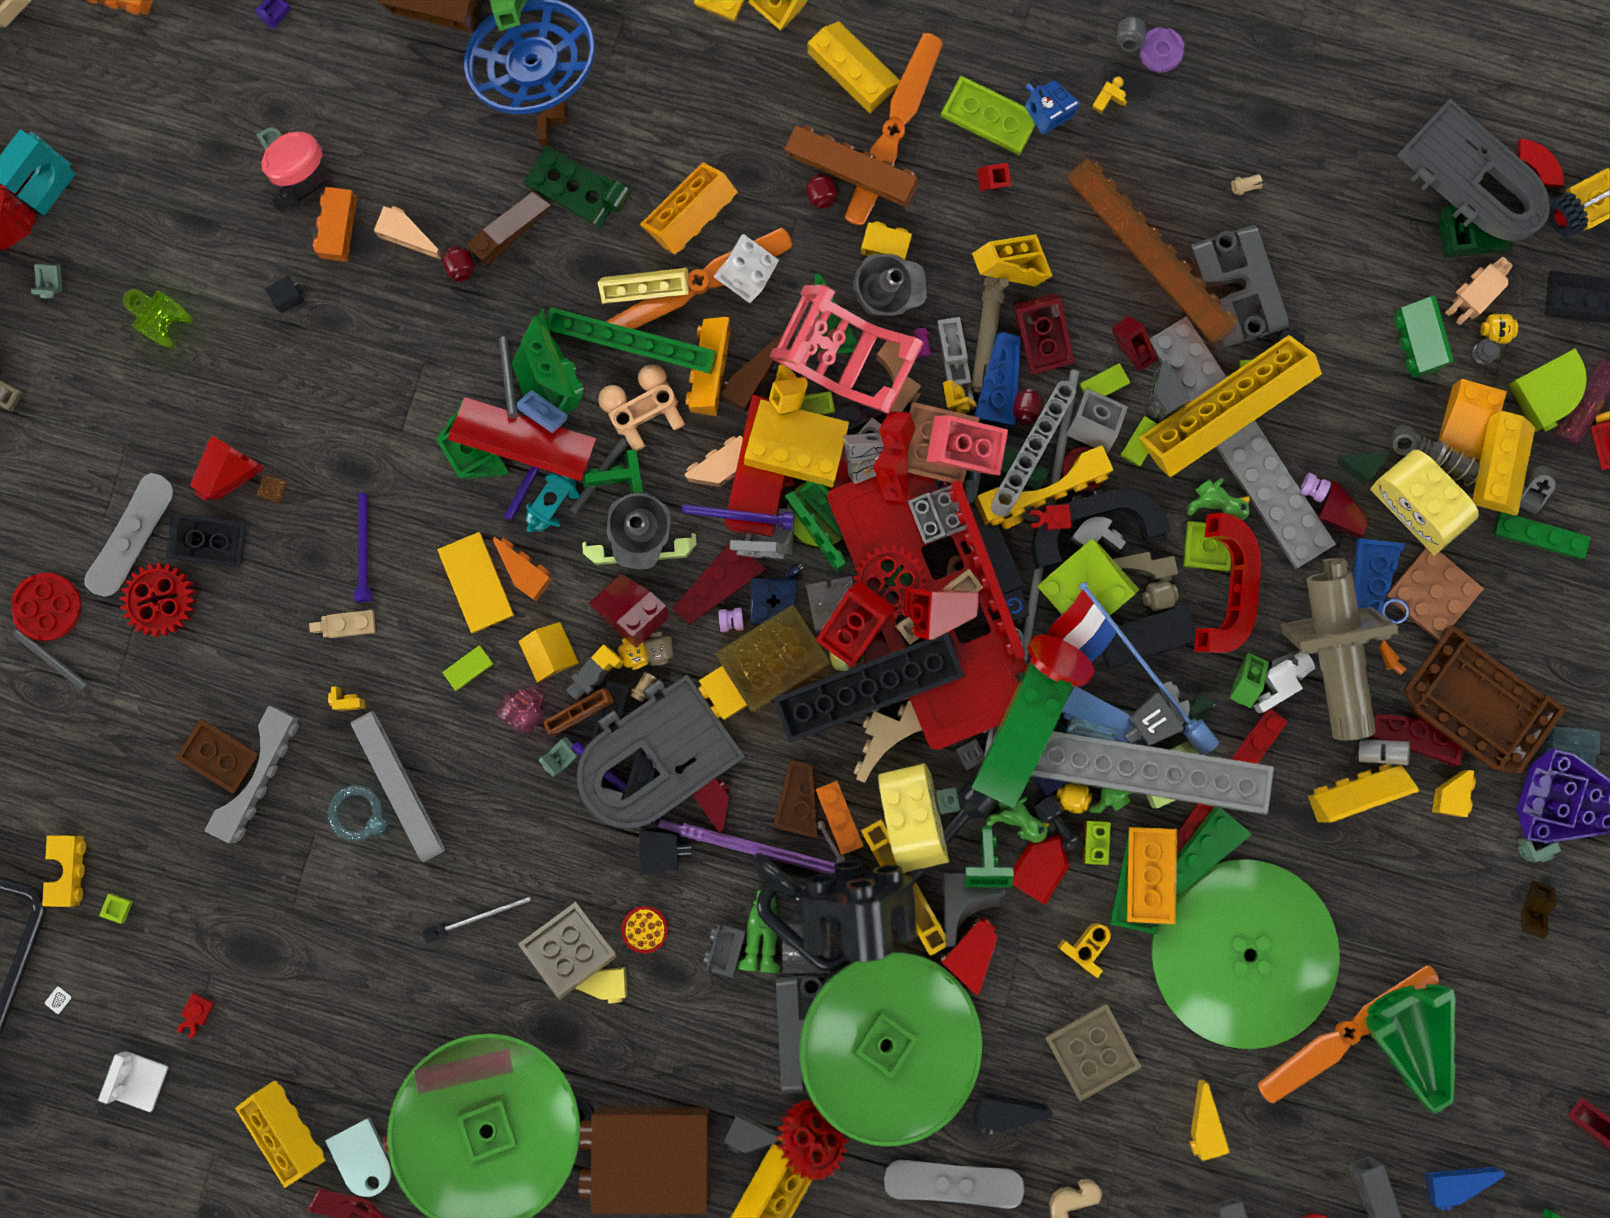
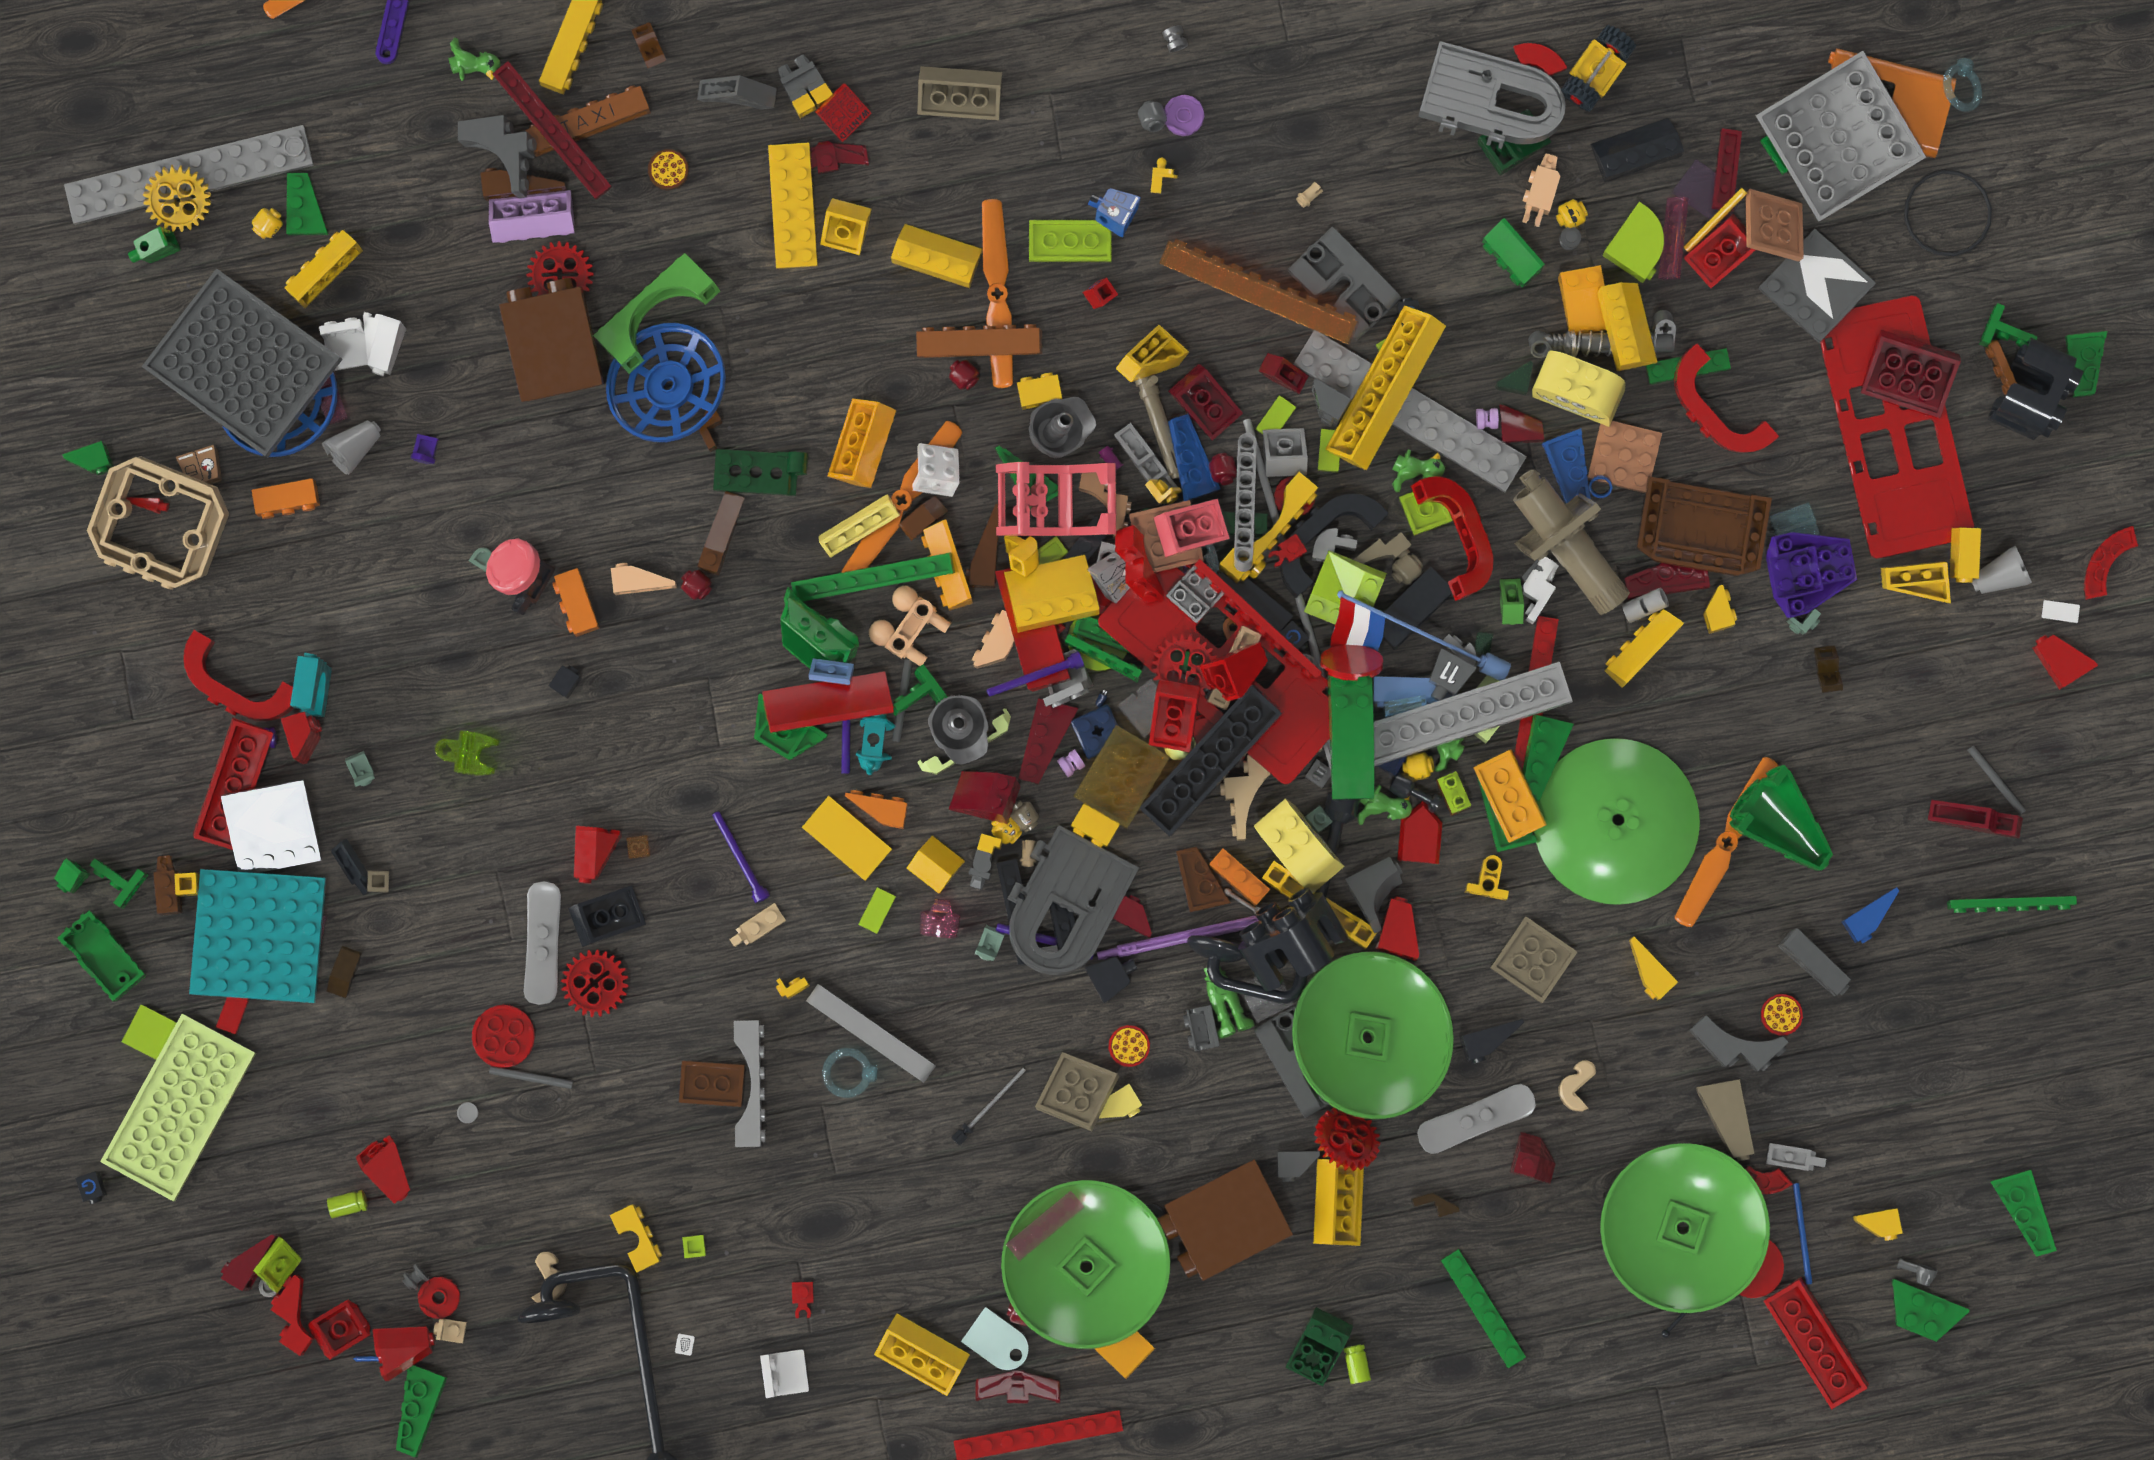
camera: 30 degrees left, 0 degrees up
dark grey bar [499,336,517,418] -> none
dark orange piece [543,688,614,736] -> none
green bracket [964,826,1014,887] -> none
orange bar [1379,640,1406,675] -> none
none -> reddish brown slope [899,496,948,541]
none -> red arch [1674,344,1779,453]

